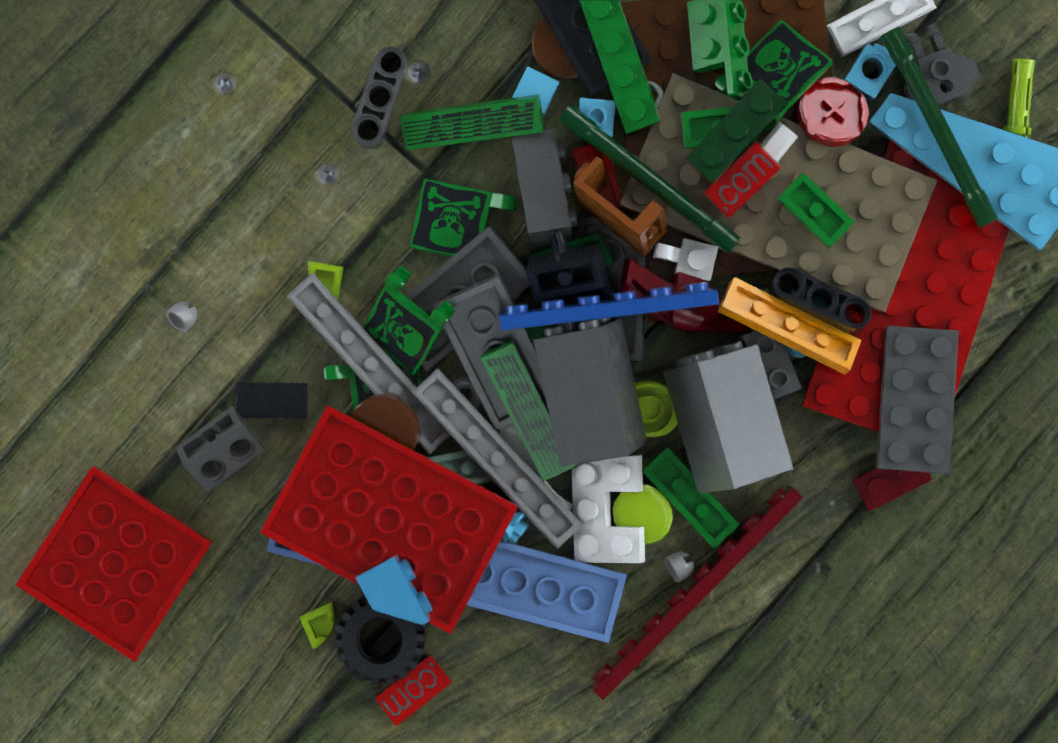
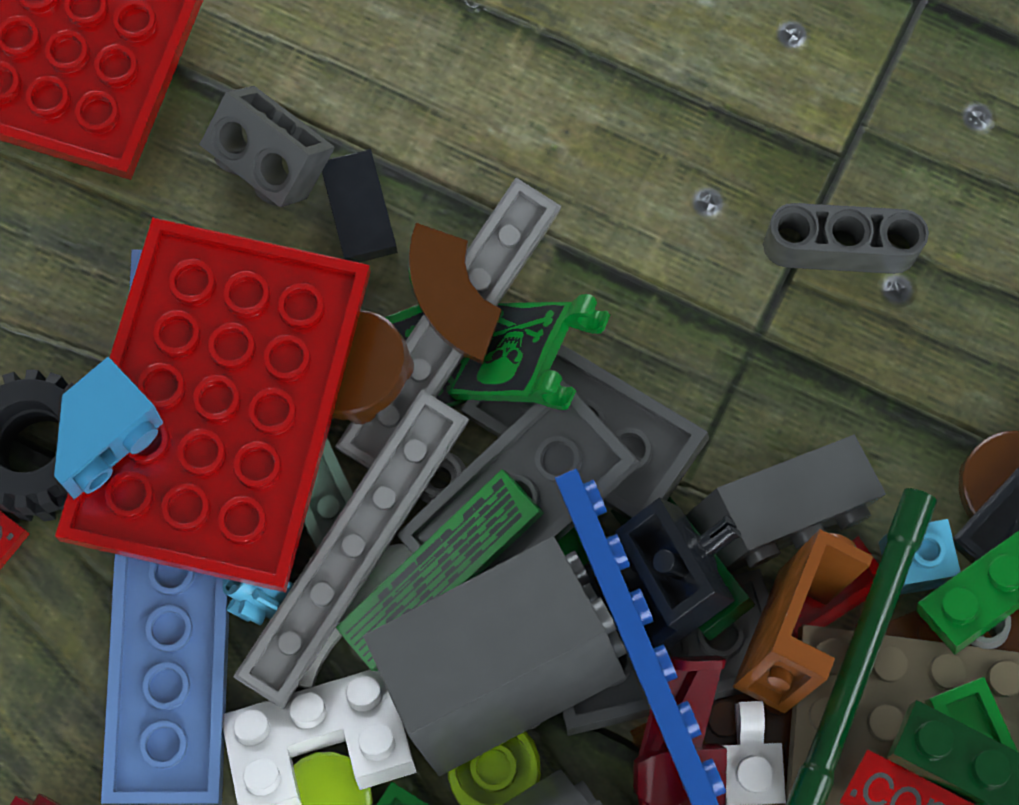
camera: 70 degrees right, 15 degrees down
light grey hinge [166,301,198,332] -> none
lime tile [299,602,335,649] -> none
lime tile [308,261,344,301] -> none
green tile [399,94,546,150] -> none
flag [409,178,517,257] -> none
medium azure brick [512,66,559,118] -> none
none -> reddish brown tile [409,223,501,364]

